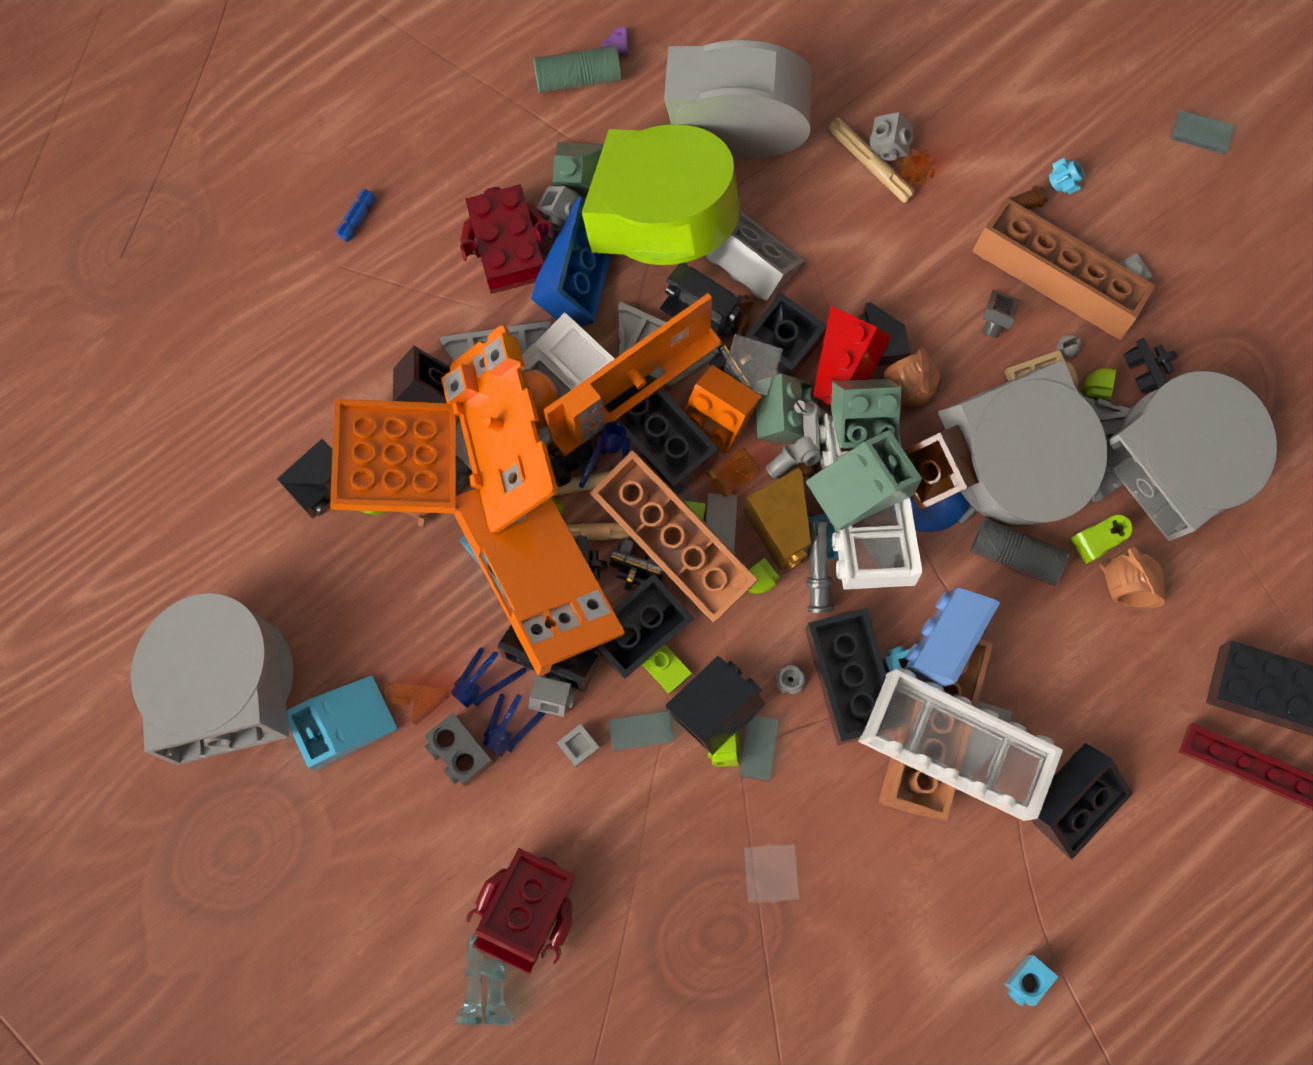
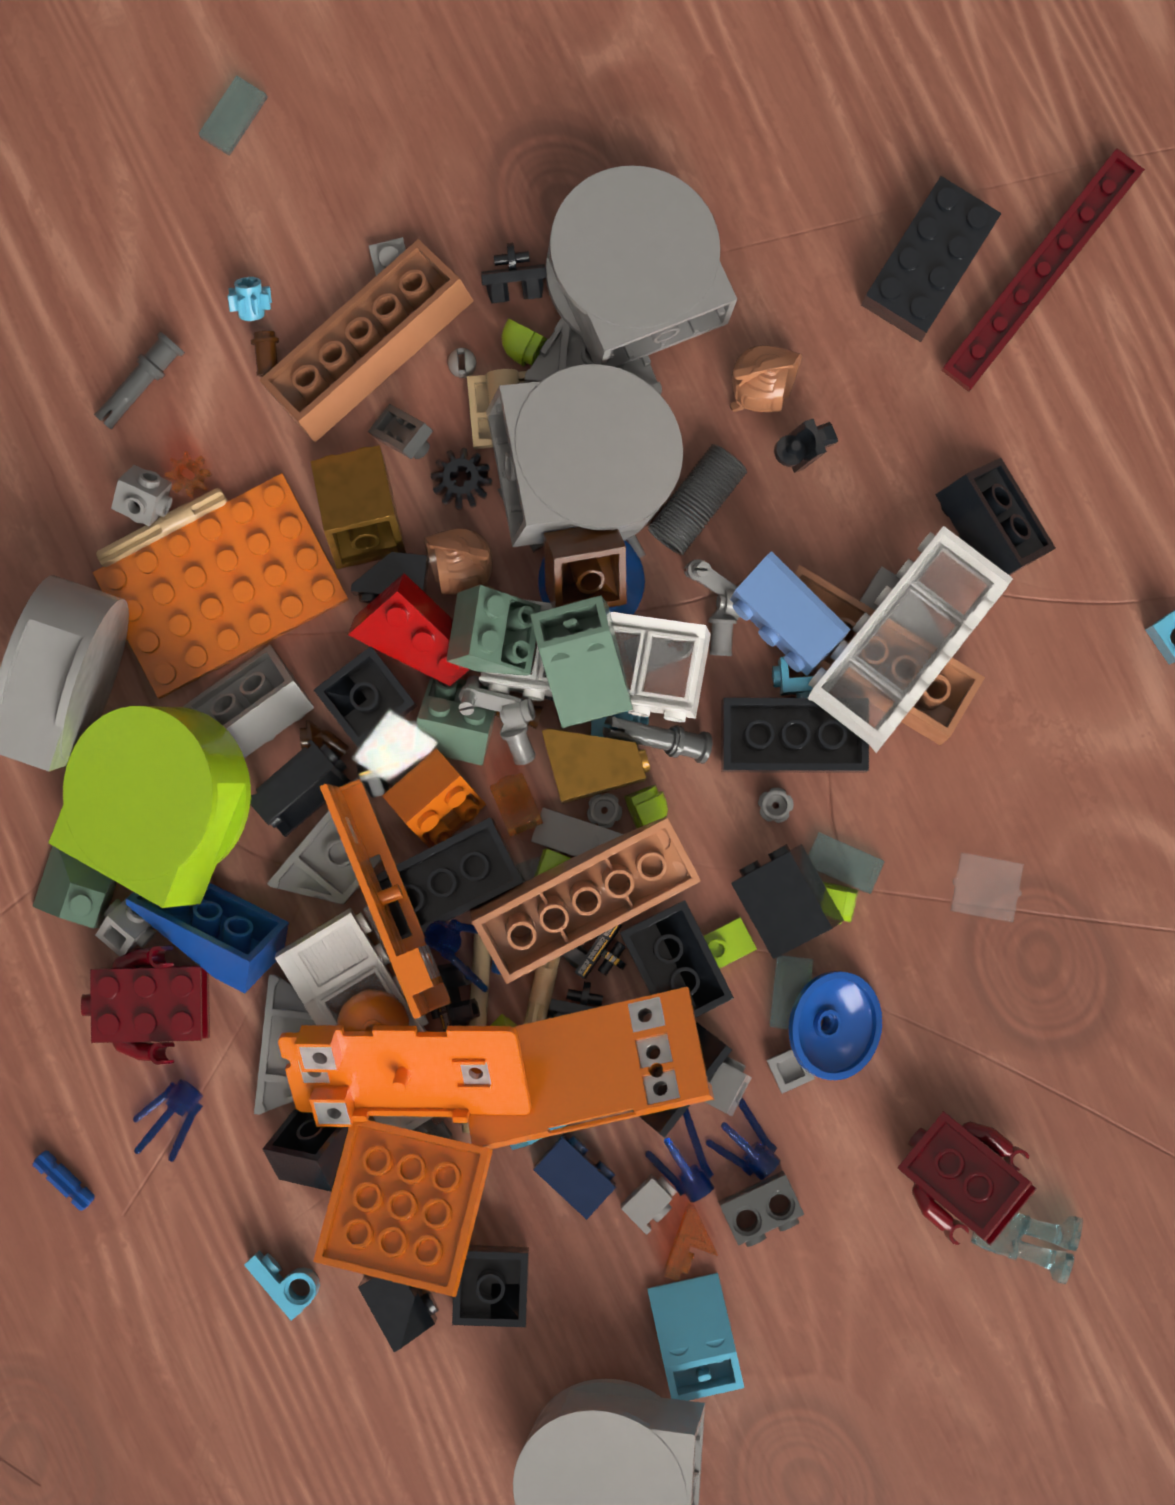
camera: 75 degrees left, 10 degrees up
lime piece [1071,515,1132,564] -> none
none -> orange plate [92,473,349,699]
none -> dark grey pin [94,331,185,430]
none -> clear blue plant [133,1078,203,1162]
none -> medium azure plate [244,1250,320,1321]
none -> pearl gold slope [310,445,406,569]
none -> black gear [431,448,492,510]
none -> black slope [452,1245,529,1327]
none -> dark blue brick [533,1134,616,1220]
none -> light grey plate [587,793,622,828]
none -> light grey brick [620,1174,677,1235]
none -> light grey pin [684,559,740,656]
none -> black hips [774,419,838,473]
none -> blue dish [789,971,882,1081]

